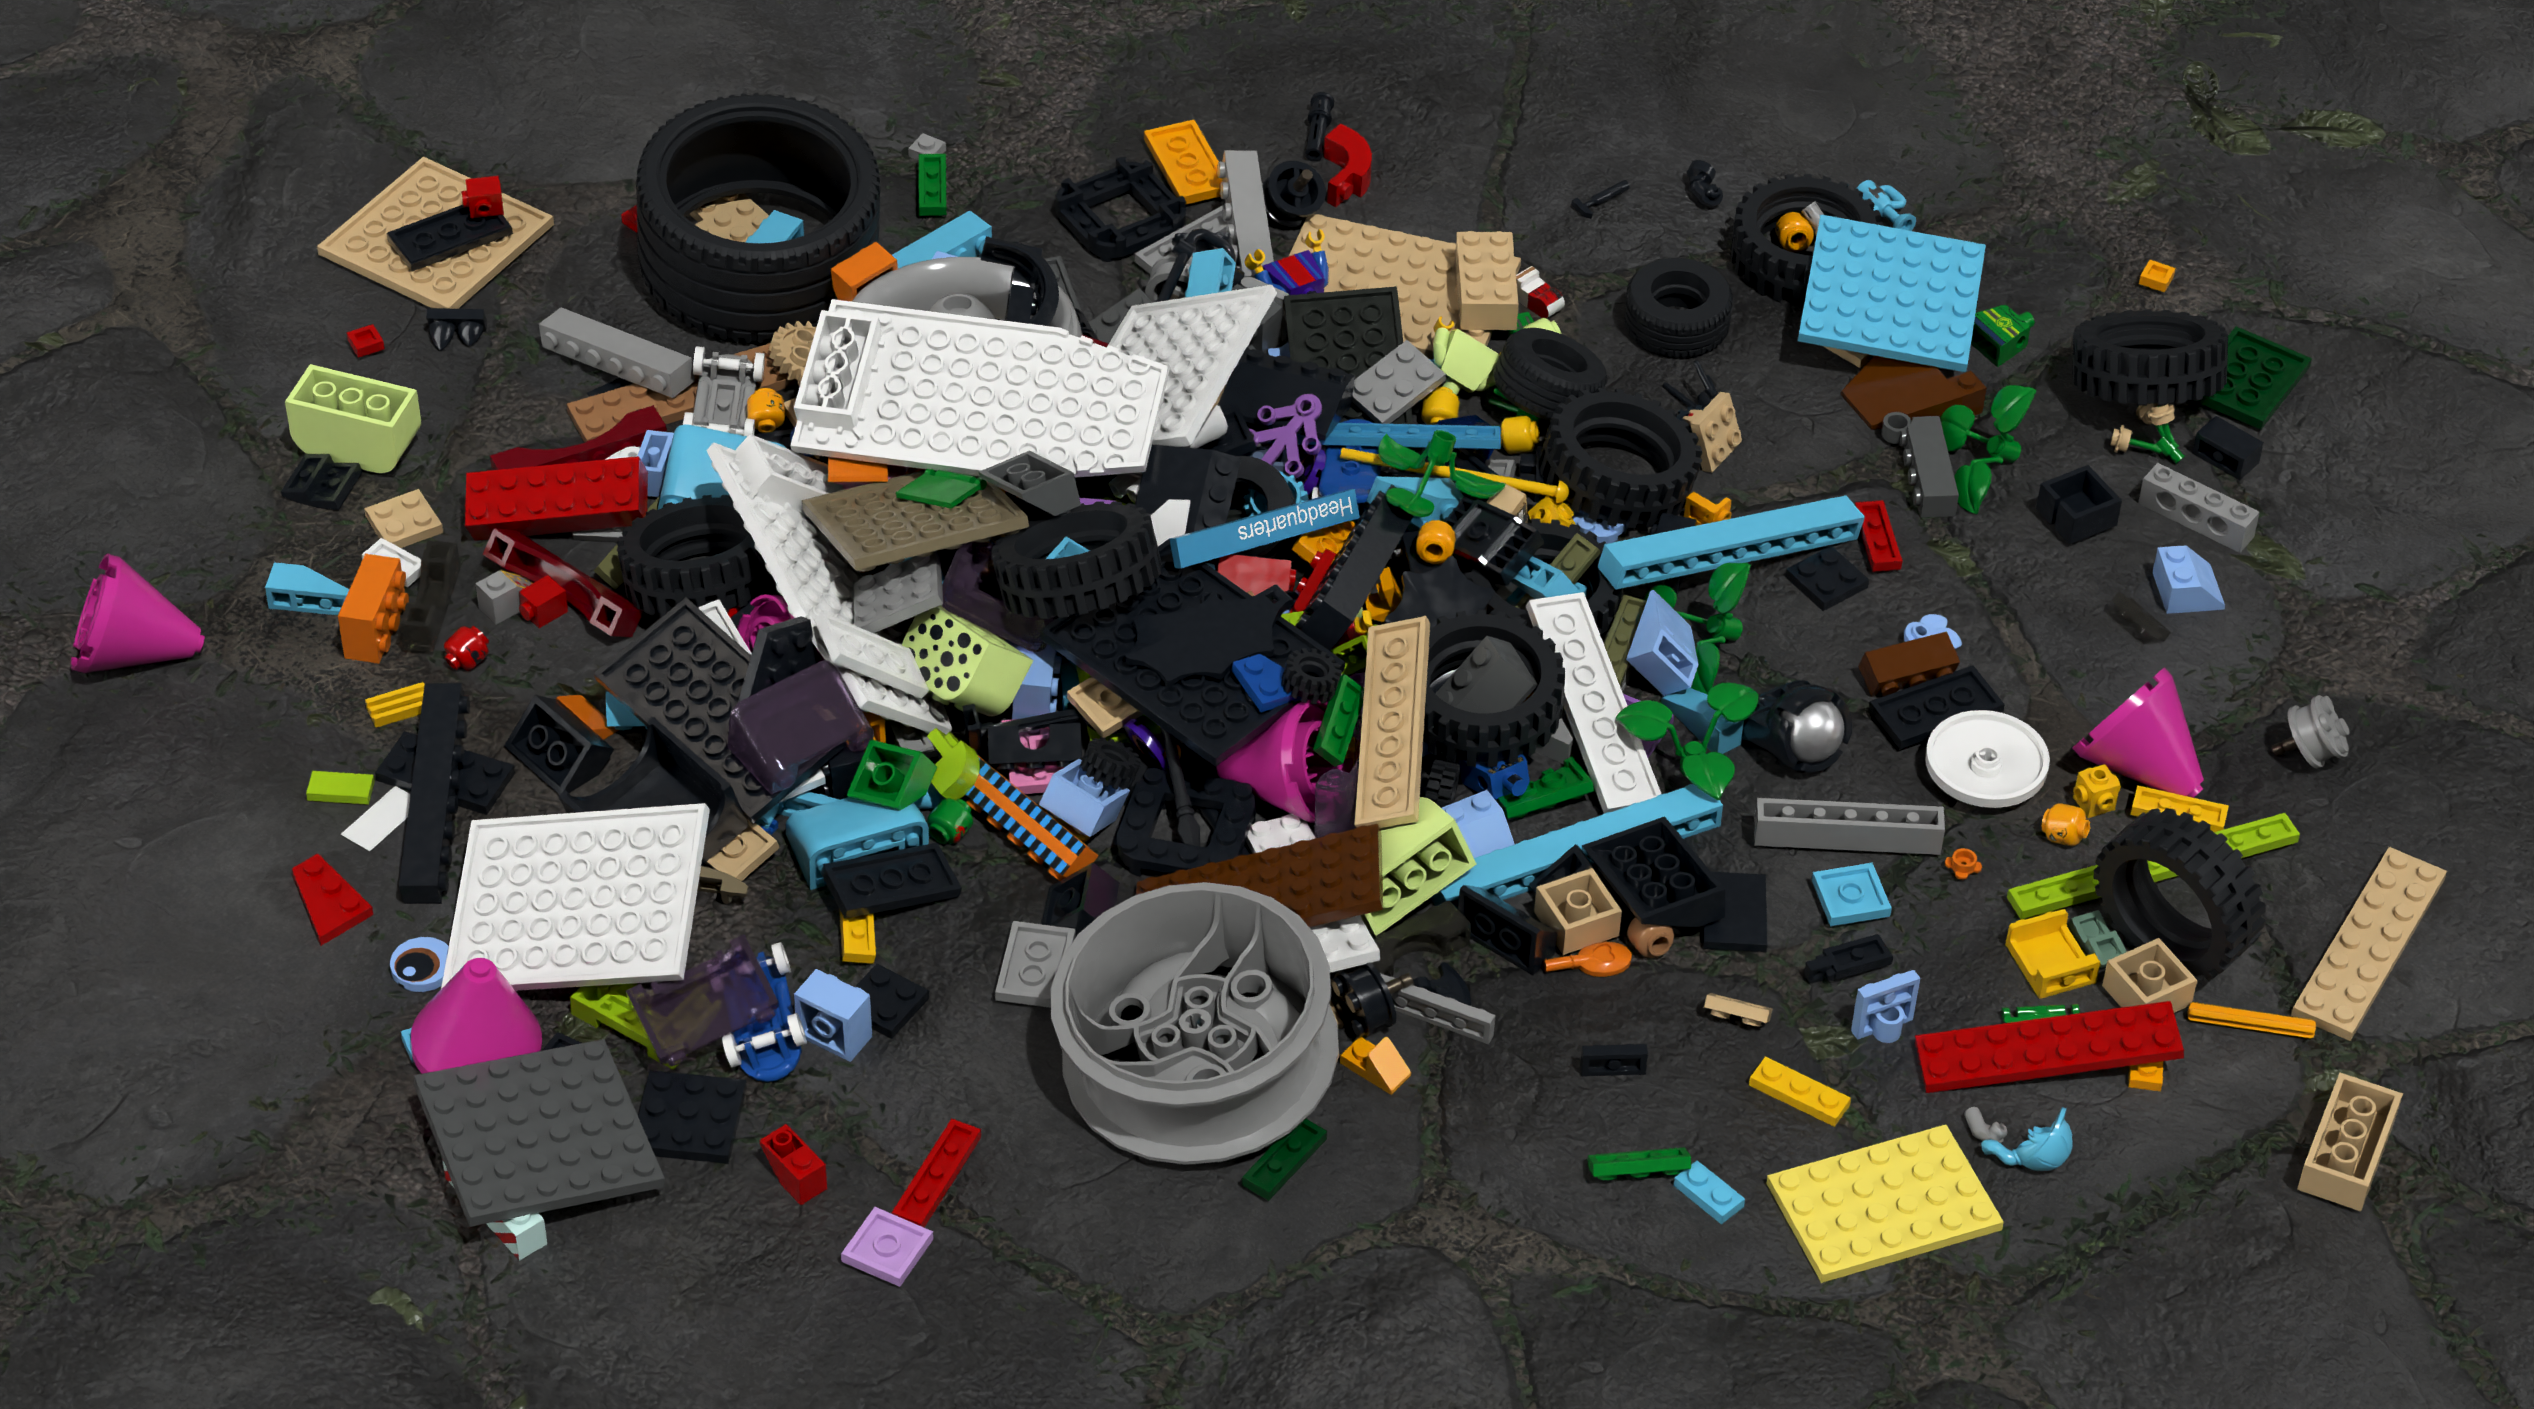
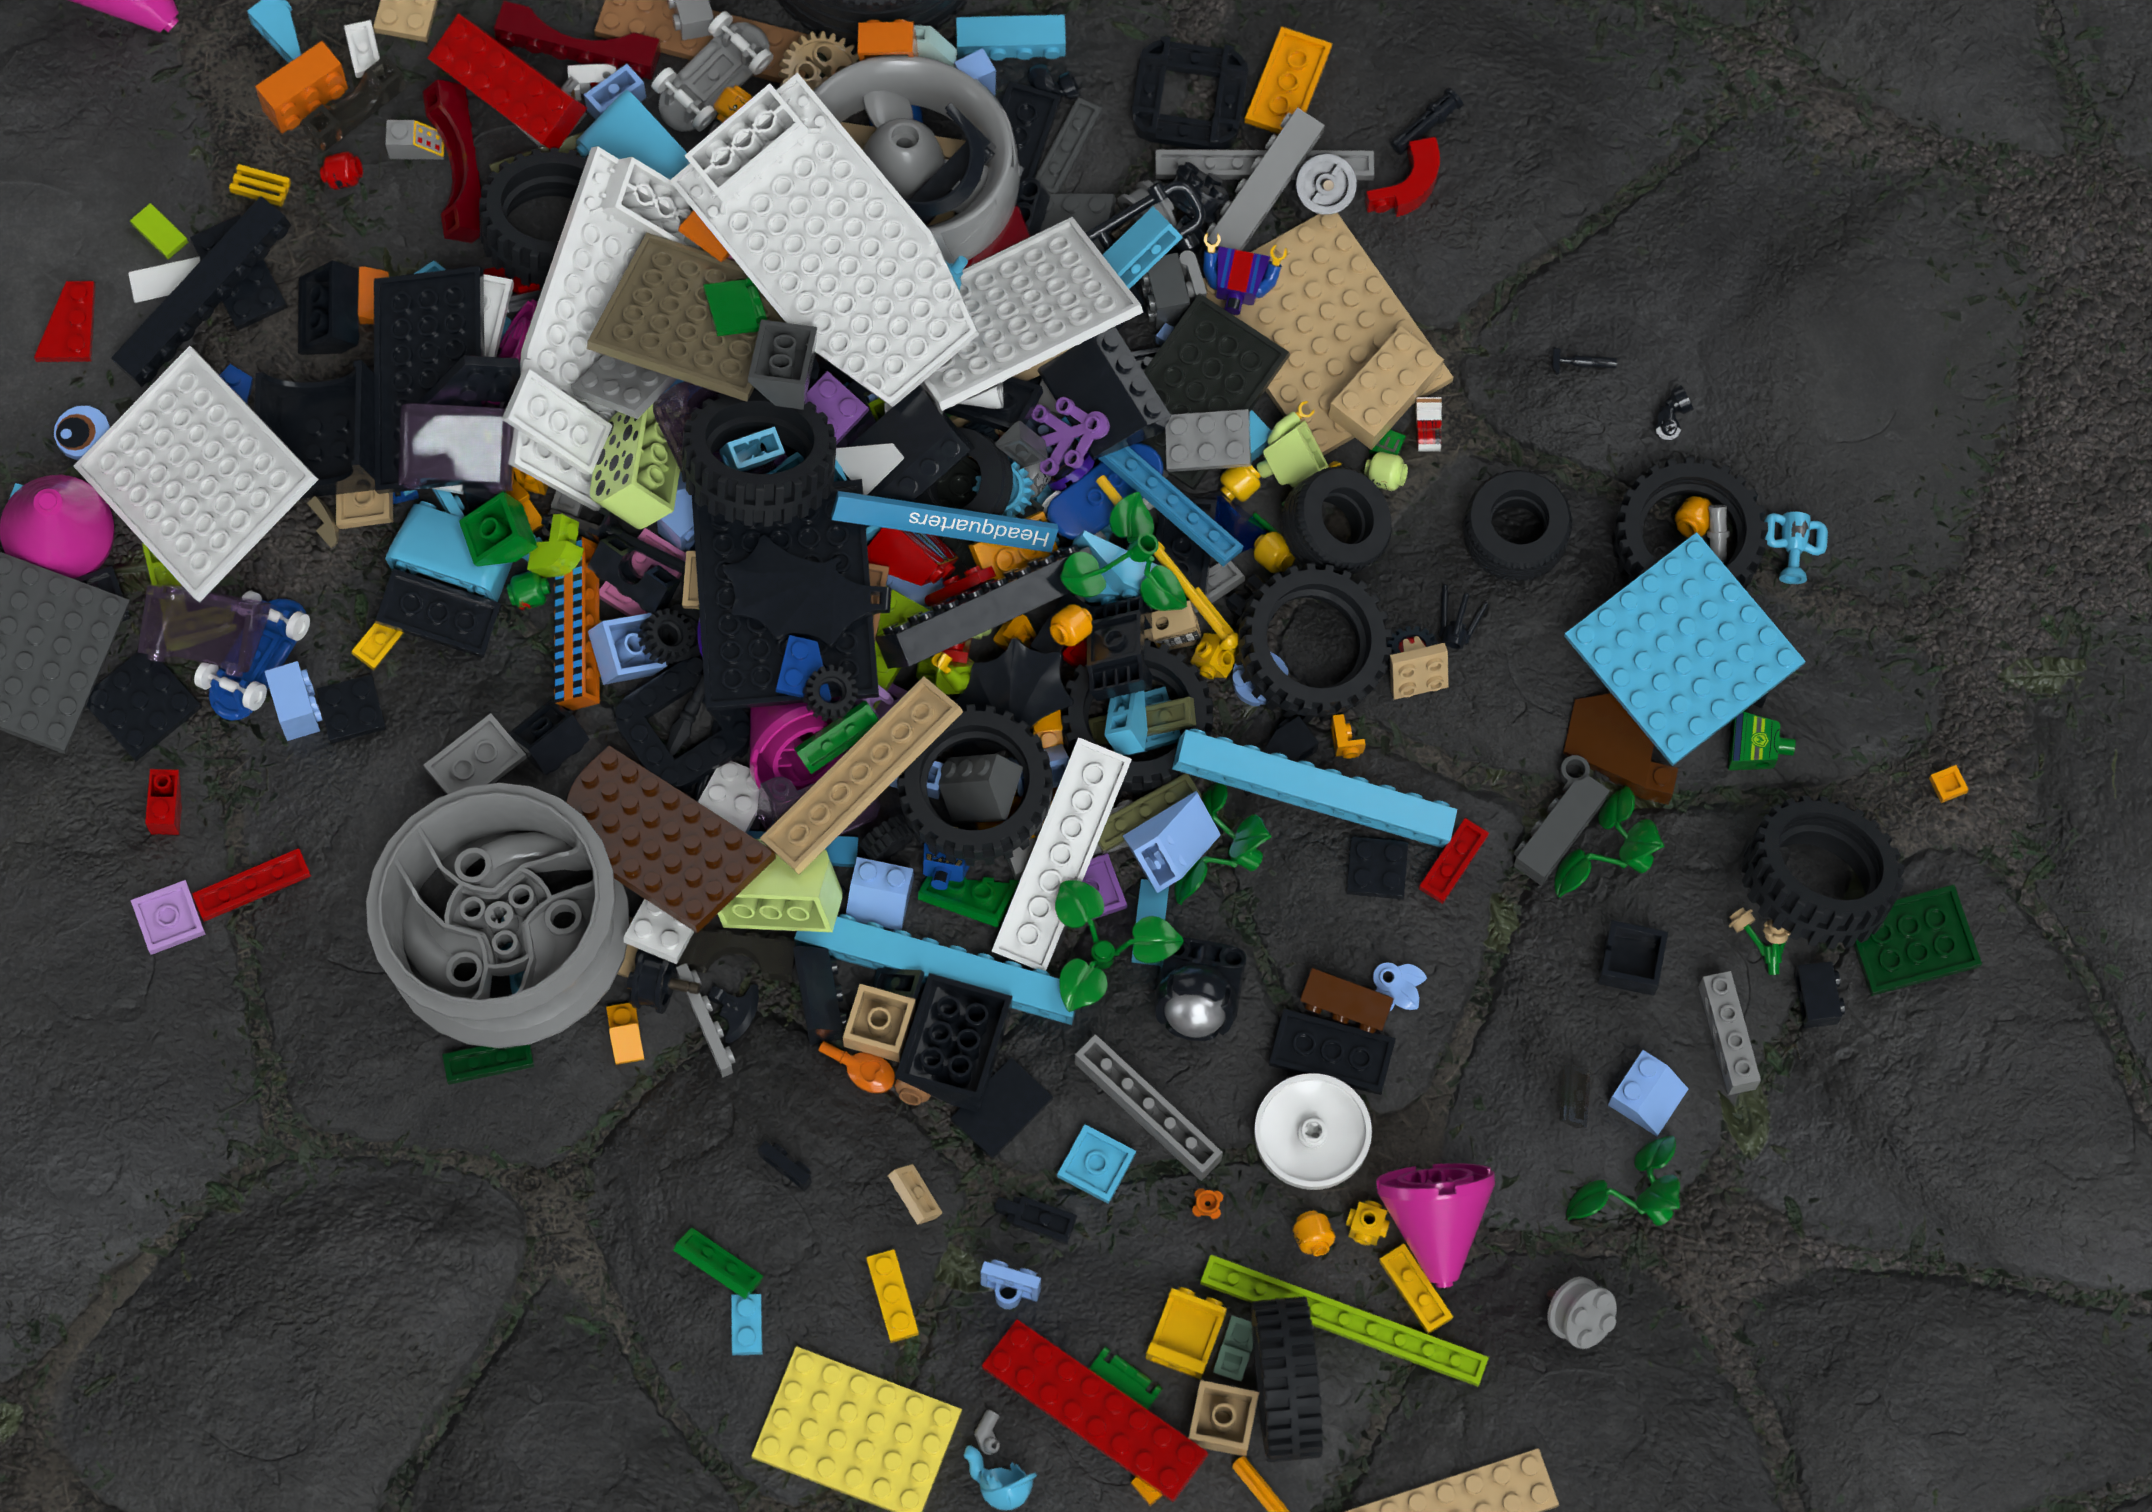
camera: 40 degrees right, 25 degrees up
red brick [519,575,568,628] -> none
none -> dark grey slope [996,421,1048,467]
none -> green plant [1566,1135,1680,1226]

